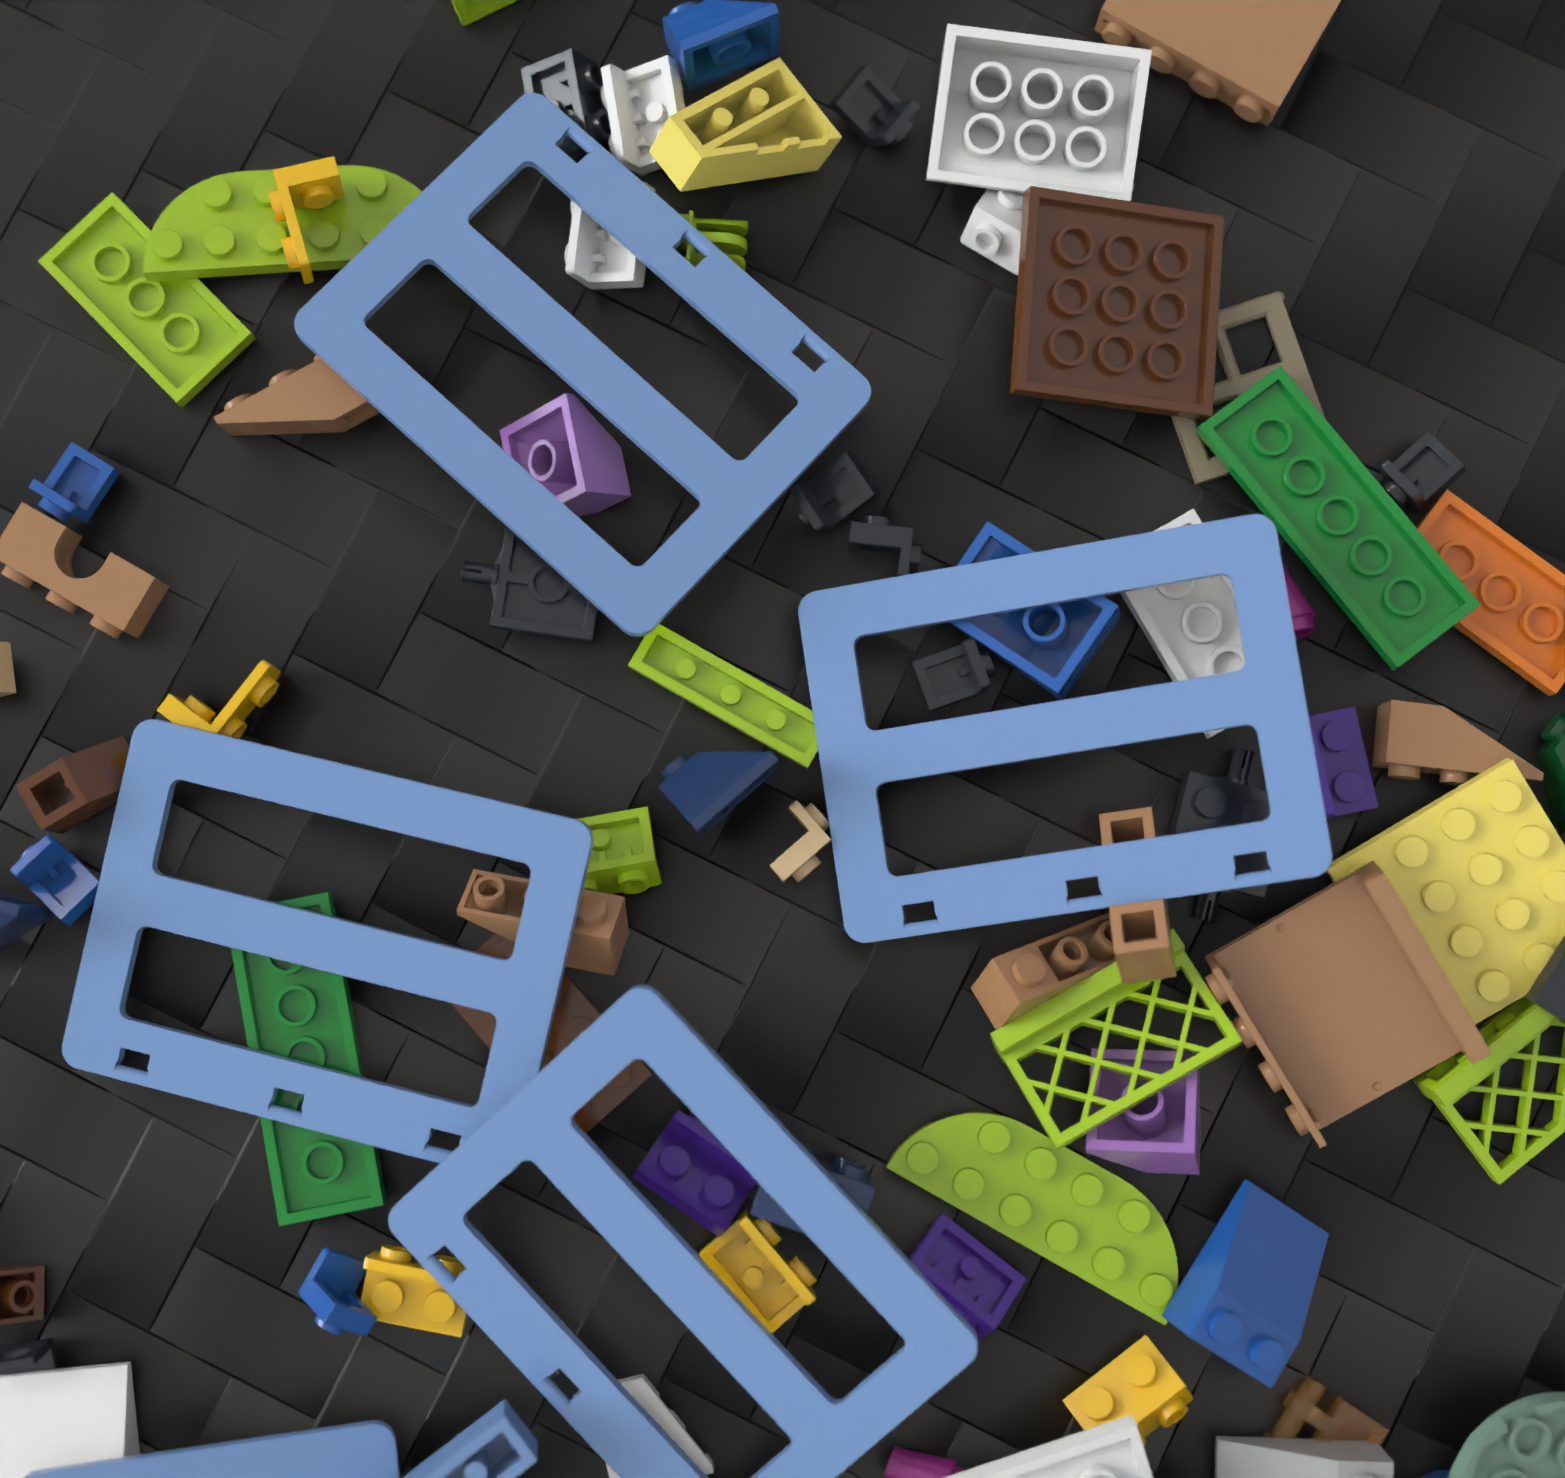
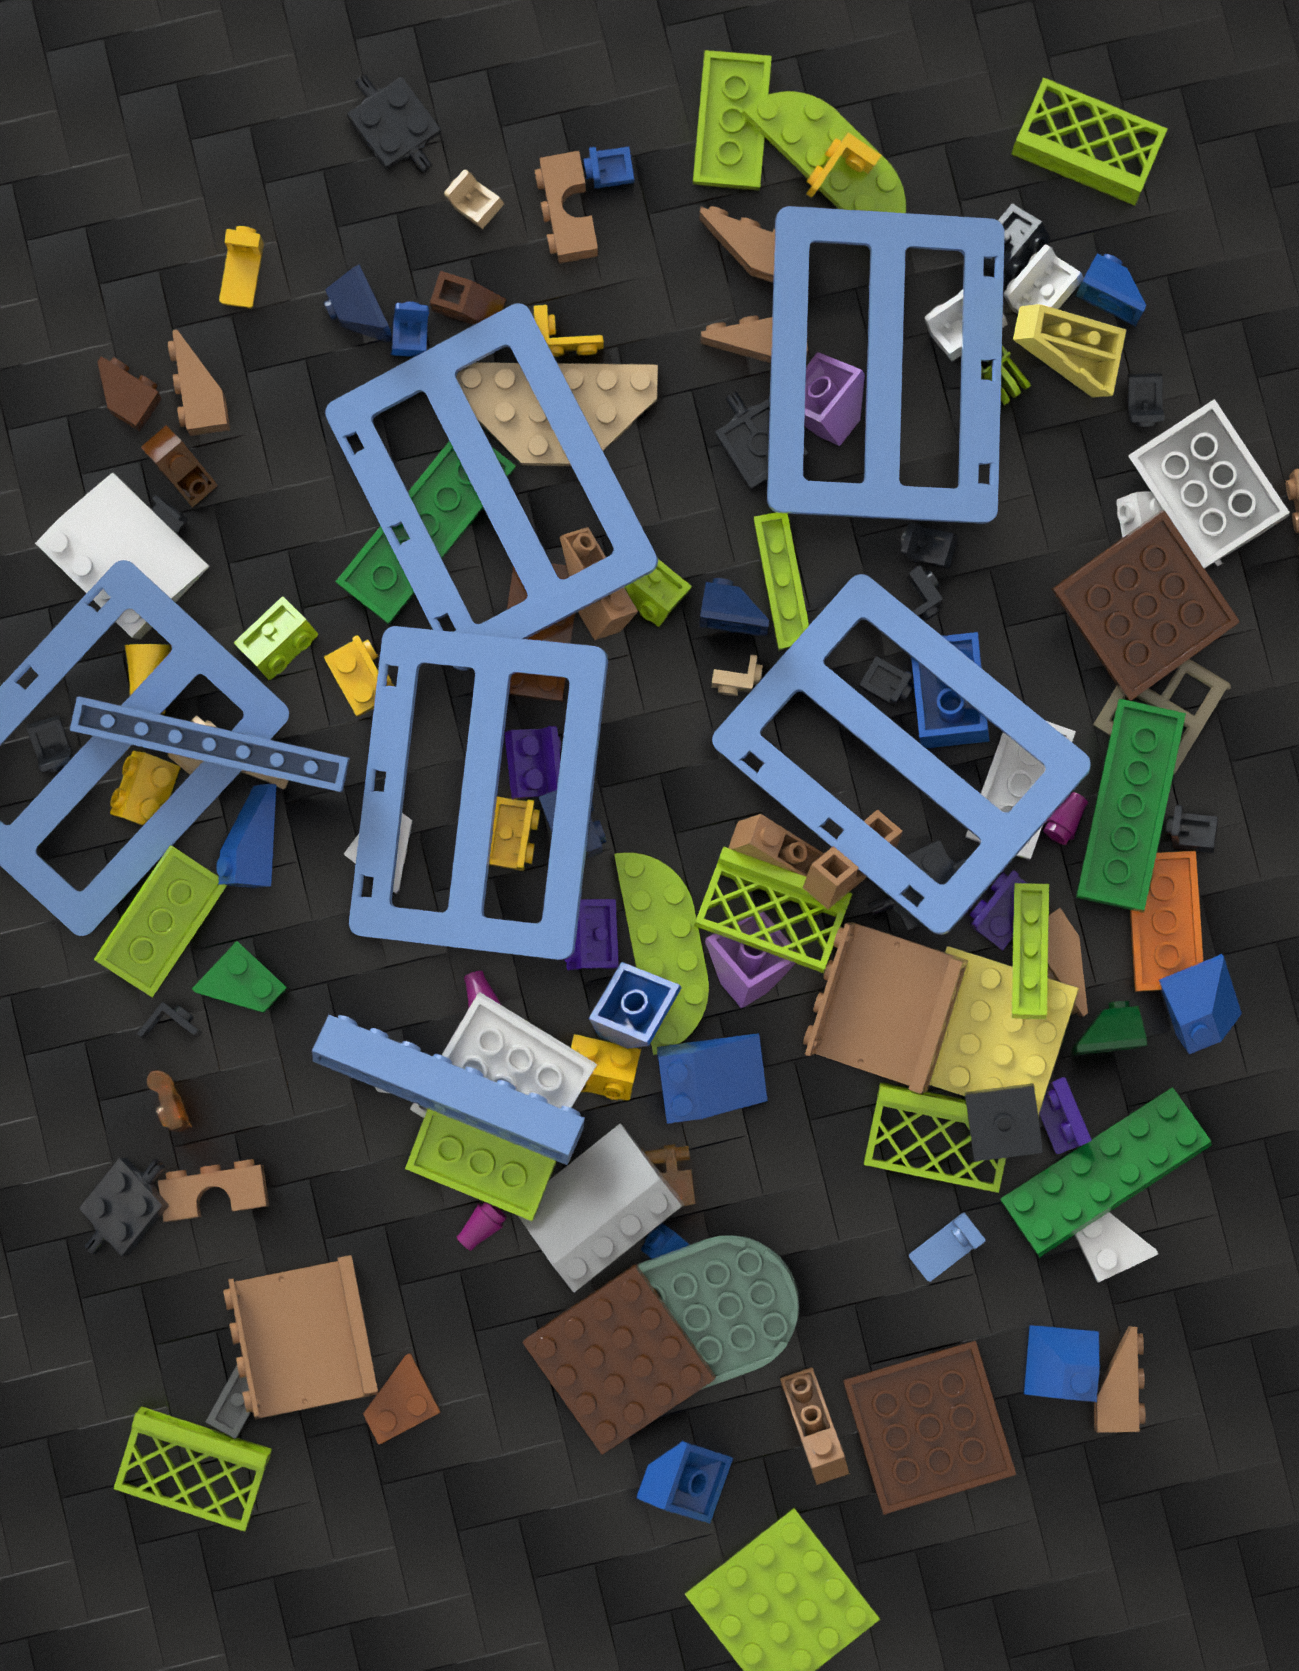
camera: 50 degrees right, 0 degrees up
blue bracket [298,1247,377,1337] -> none
none -> lime bracket [234,596,318,680]
none -> tan plate [456,363,658,466]
none -> blue slope [589,962,681,1049]
none -> medium nougat slope [701,313,809,363]
none -> lime plate [1012,883,1049,1019]

